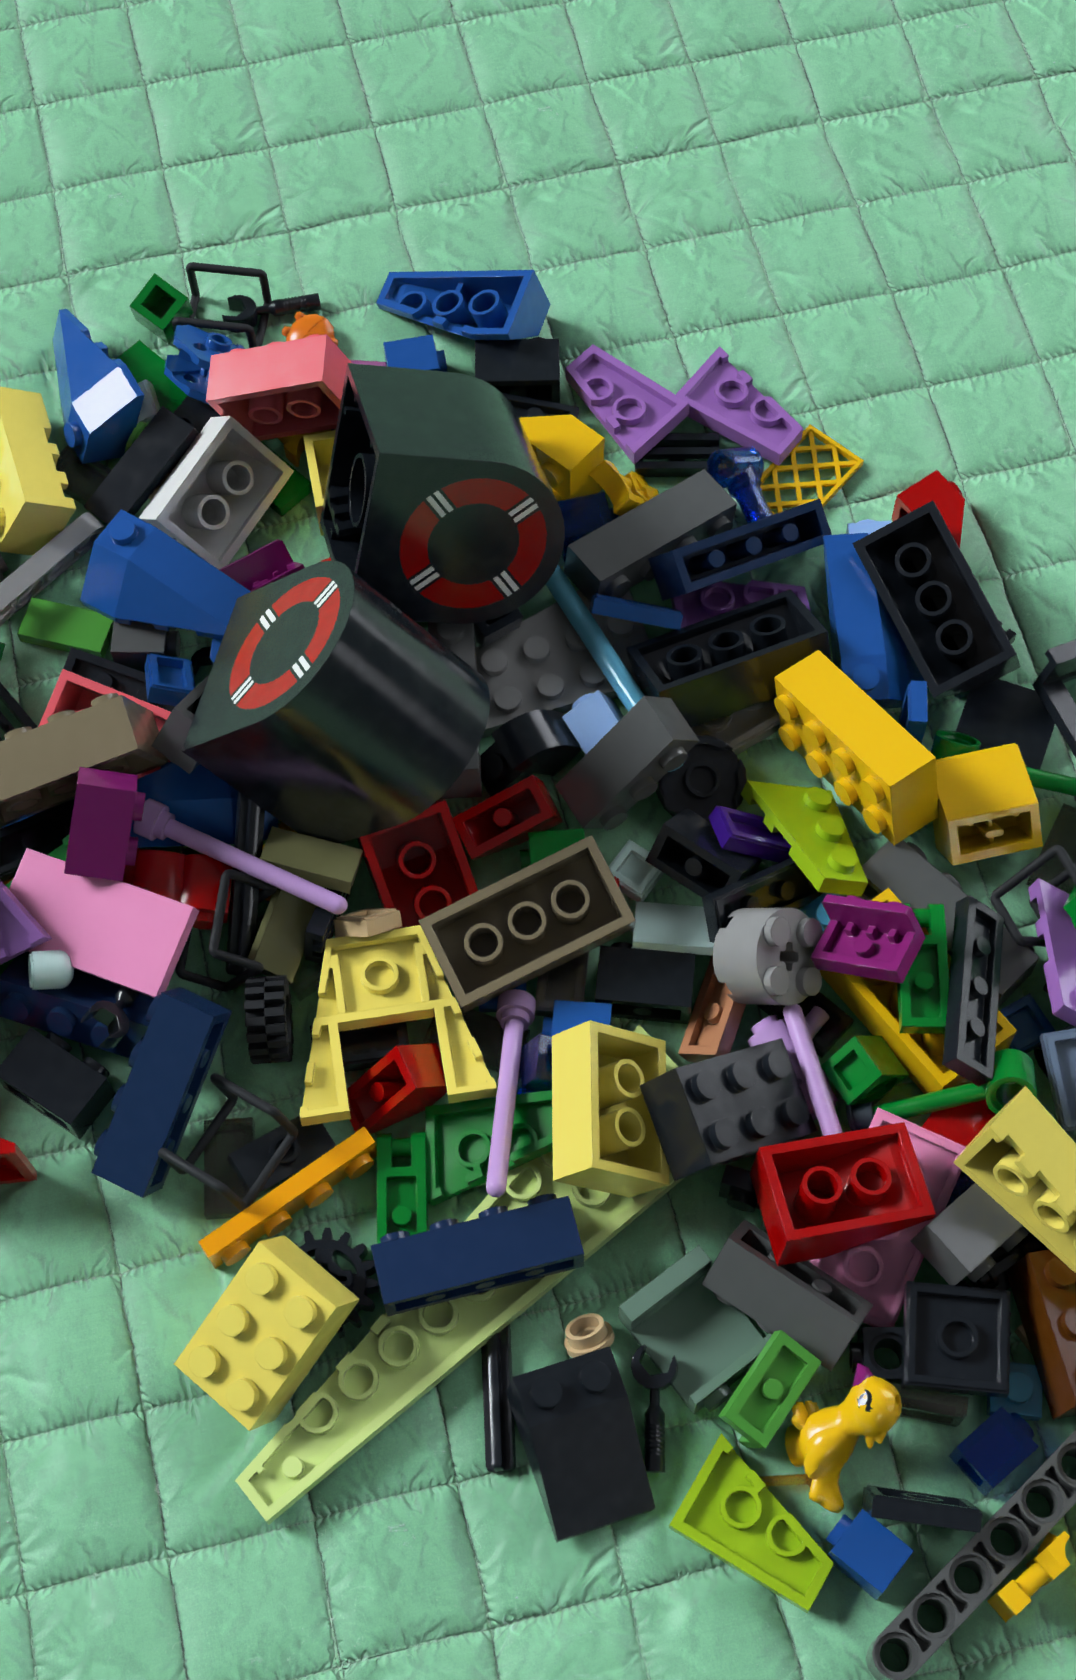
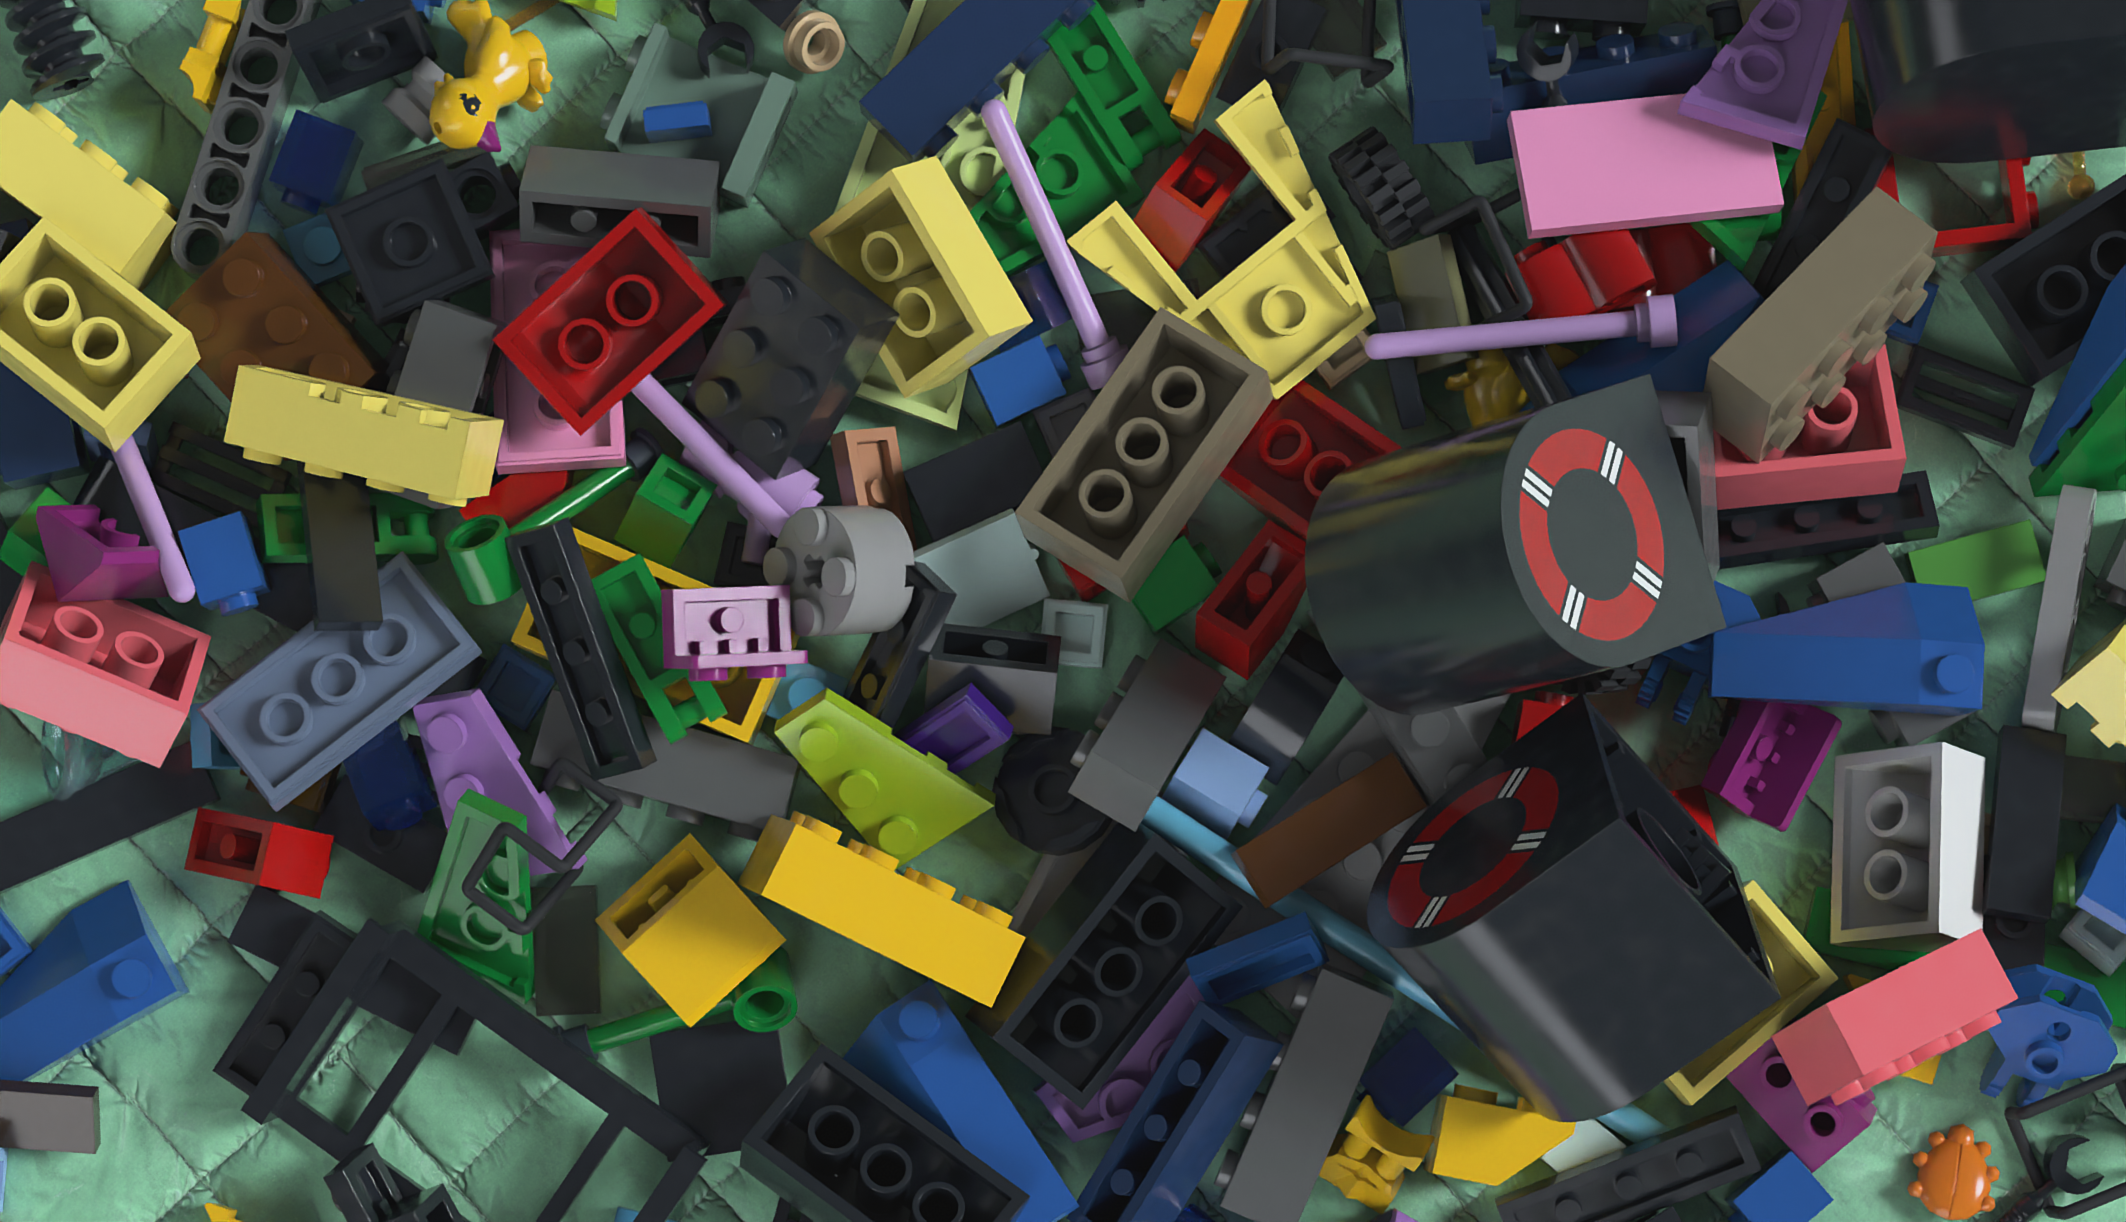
camera: 145 degrees right, 20 degrees up
light aqua piece [28,950,74,990] -> none
magenta brick [64,767,146,882] -> none
blue tile [145,653,195,706] -> none
olive tile [259,826,363,894] -> none
tan tile [333,908,402,937] -> none
bright green panel [718,1330,822,1449] -> none
blue tile [898,680,928,744] -> none
none -> light grey wheel [381,56,446,146]
none -> blue tile [643,101,713,143]
none -> reddish brown tile [1231,752,1427,909]

